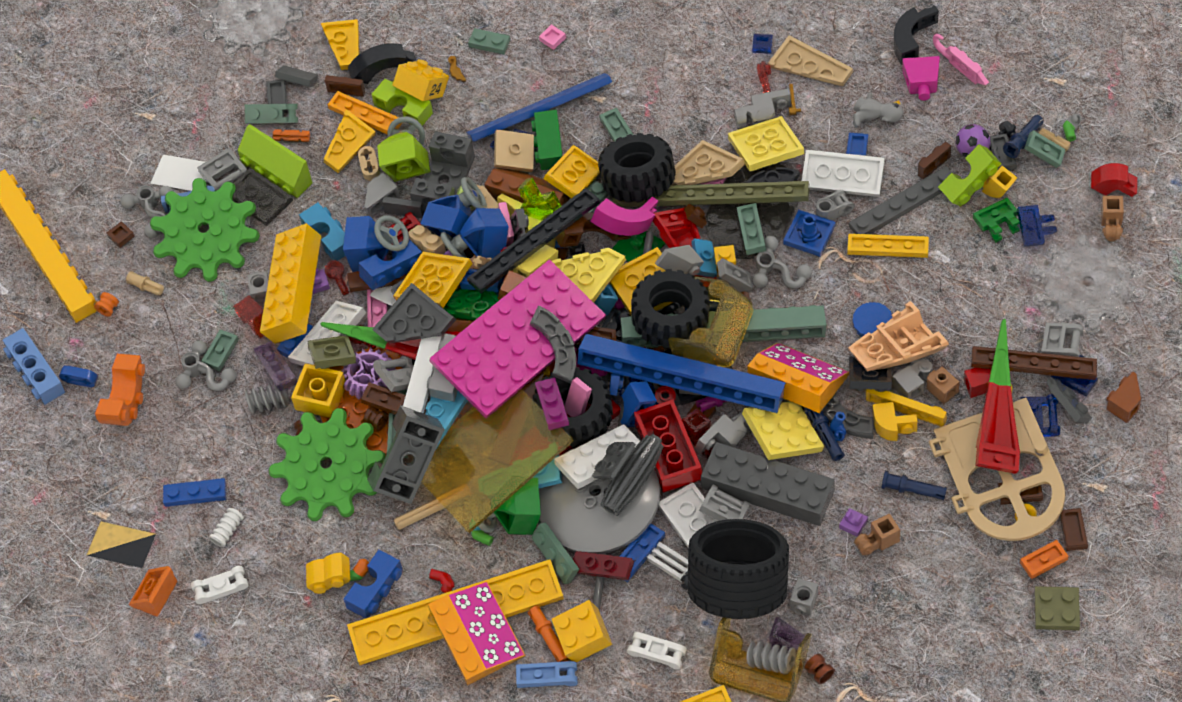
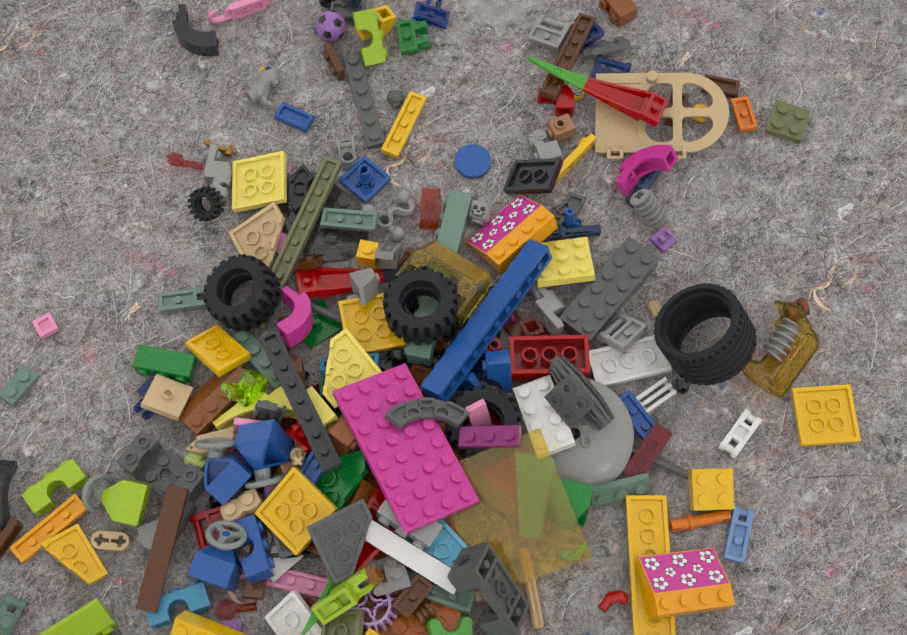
camera: 80 degrees left, 10 degrees up
orange axle [273,129,310,142] -> none
yellow brick [392,59,449,101] -> none
pearl gold piece [448,56,466,82] -> none
blue tile [466,73,612,142] -> none
dark azure plate [691,238,717,278] -> none
clear blue tile [752,34,773,54] -> none
tan wing [768,35,853,86] -> none
clear purple slope [769,617,809,658] -> none
white plate [802,150,885,197] -> none
light nougat wedge [848,301,949,371] -> none
medium nougat brick [854,513,900,555] -> none
yellow brick [872,402,918,441] -> none
dark pink torso [902,56,940,101] -> none
none -> reddish brown tile [136,485,189,613]
none -> black tyre [188,186,225,222]
none -> lime plate [311,565,383,625]
none -> dark grey plate [386,90,404,109]
none -> clear red slope [419,188,441,230]
none -> light grey head [468,197,493,226]
none -> dark pink arch [615,145,678,196]
none -> light grey piece [630,189,668,227]

